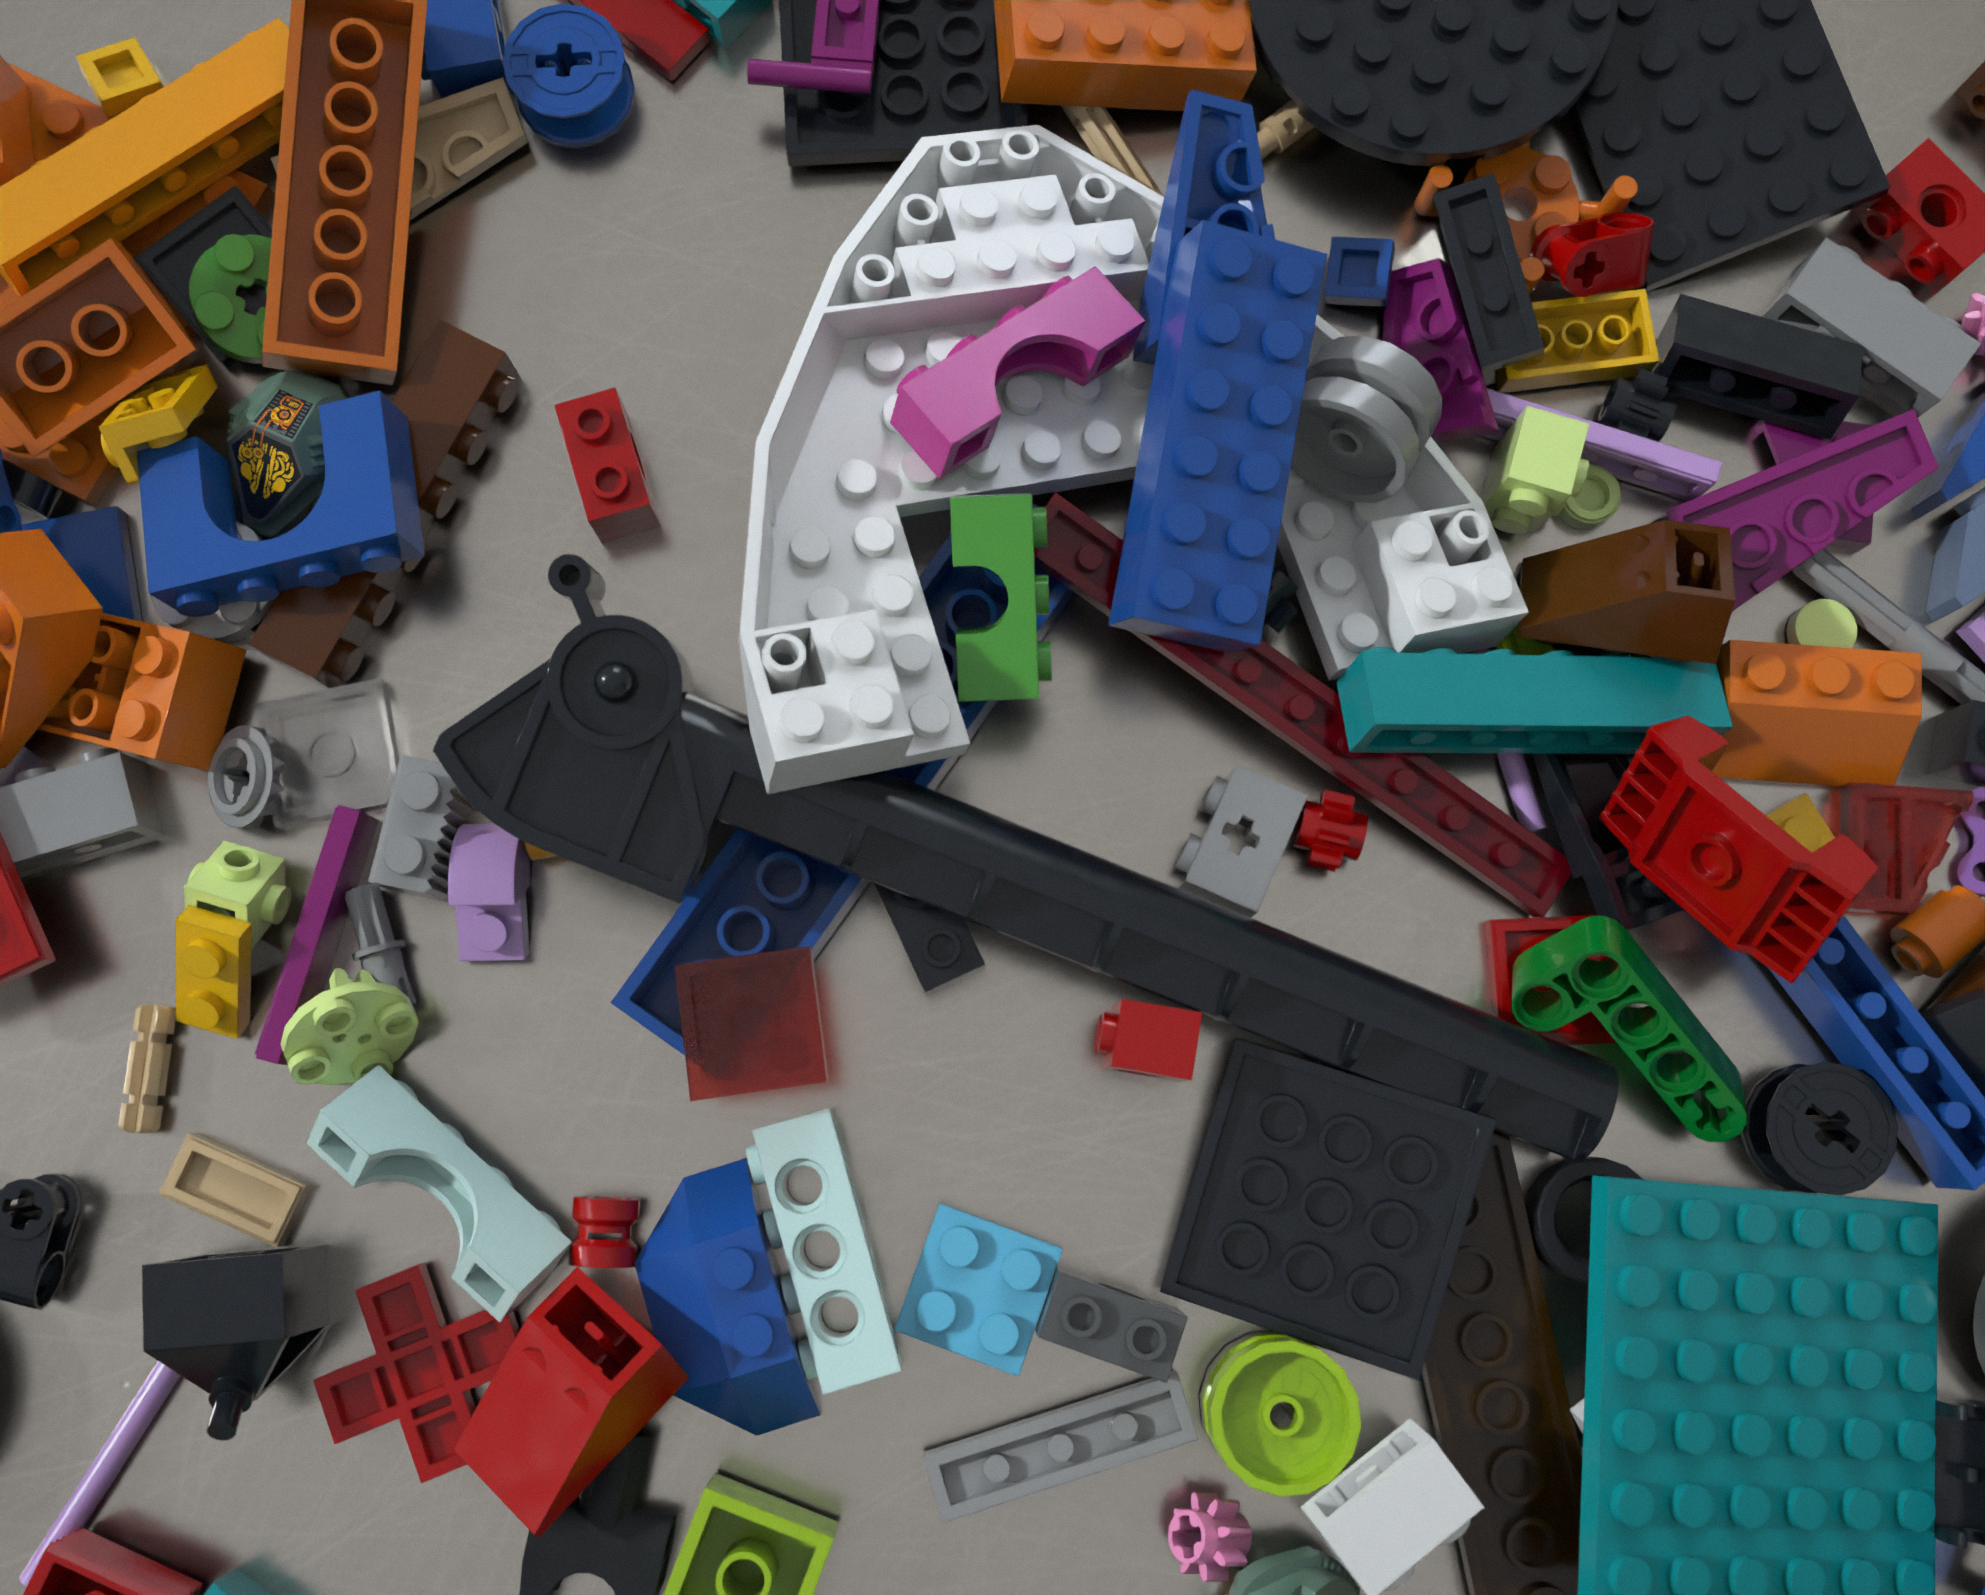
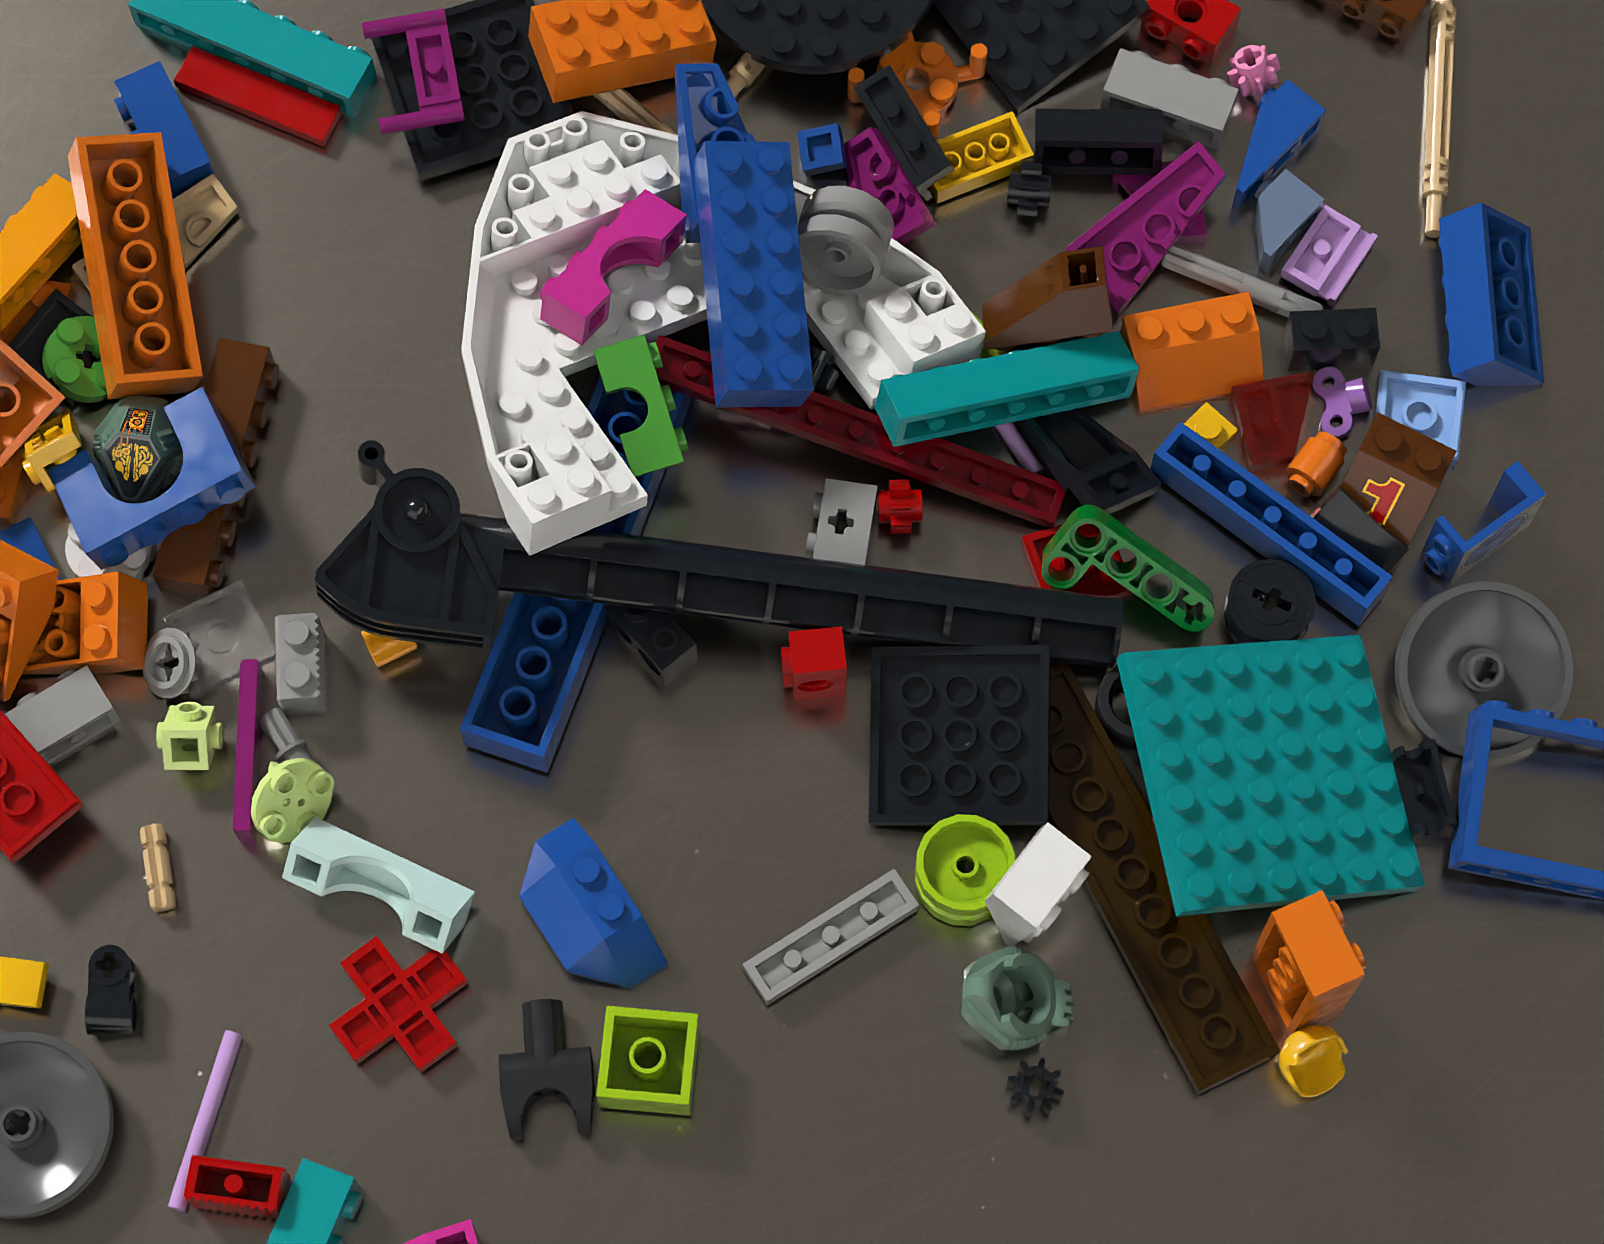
camera: 10 degrees left, 10 degrees down
black piece [142,1245,329,1440] -> none
tan tile [158,1133,313,1247] -> none
yellow plate [175,905,252,1039] -> none
lavender brick [448,823,531,961] -> none
red slope [453,1266,689,1538] -> none
blue piece [502,3,635,146] -> none
red brick [554,387,661,544] -> none
red wheel [568,1196,640,1268] -> none
clear red plate [674,946,828,1101] -> none
light aqua brick [746,1108,903,1395] -> none
medium azure plate [894,1202,1063,1377] -> none
dark grey brick [1035,1266,1188,1383] -> none
bright pink gear [1168,1492,1252,1582] -> none
yellowish green brick [1480,405,1590,534] -> none
lavender tile [1481,388,1723,501] -> none
red piece [1529,212,1654,297] -> none
yellowish green tile [1559,464,1621,530] -> none
red plate [1598,716,1878,984] -> none
yellowish green tile [1786,599,1857,648] -> none

